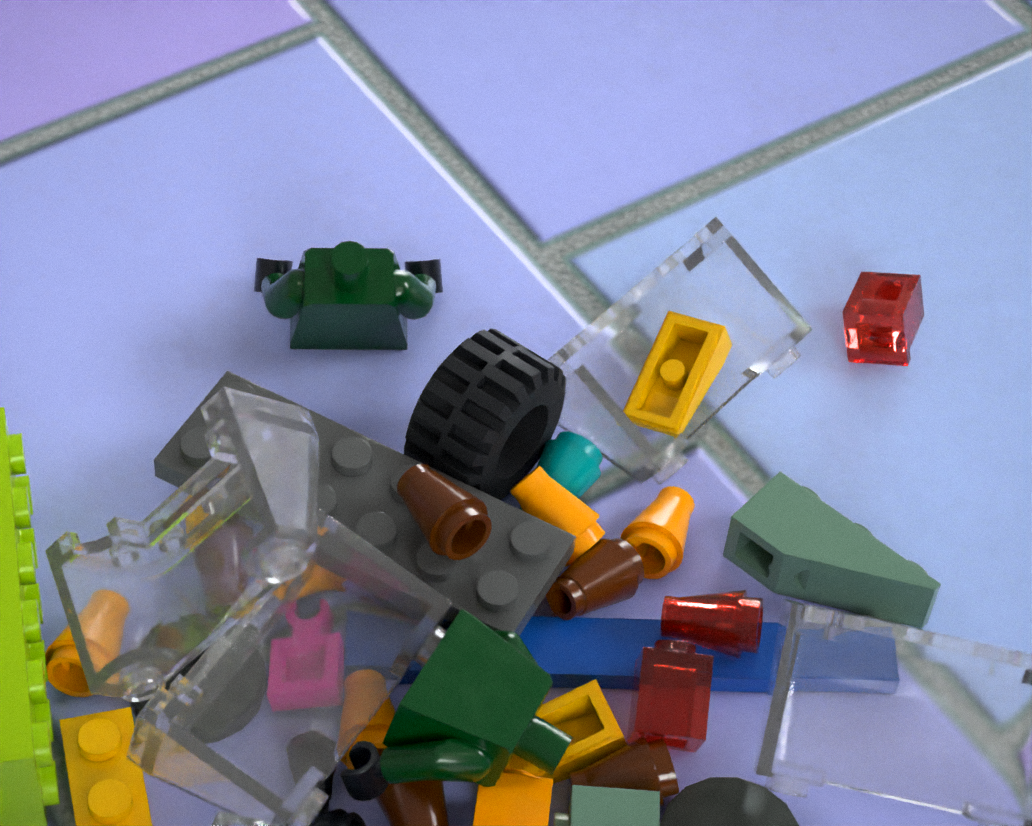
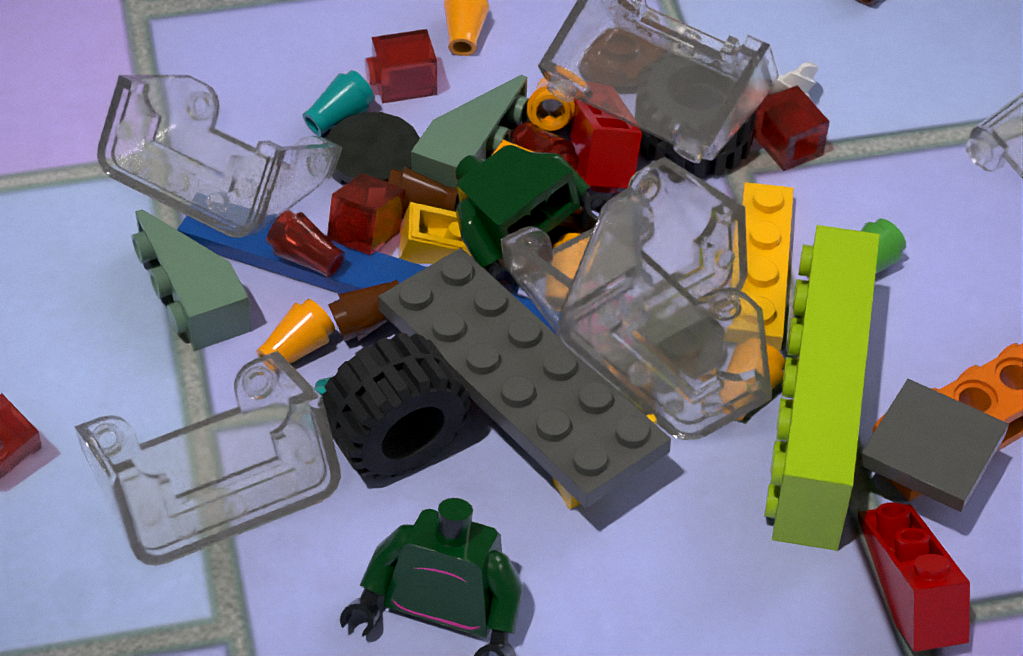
camera: 155 degrees left, 0 degrees up
reddish brown cone [397,464,492,560] -> none
light orange cone [509,465,606,567] -> none
yellow slope [620,311,732,438] -> none

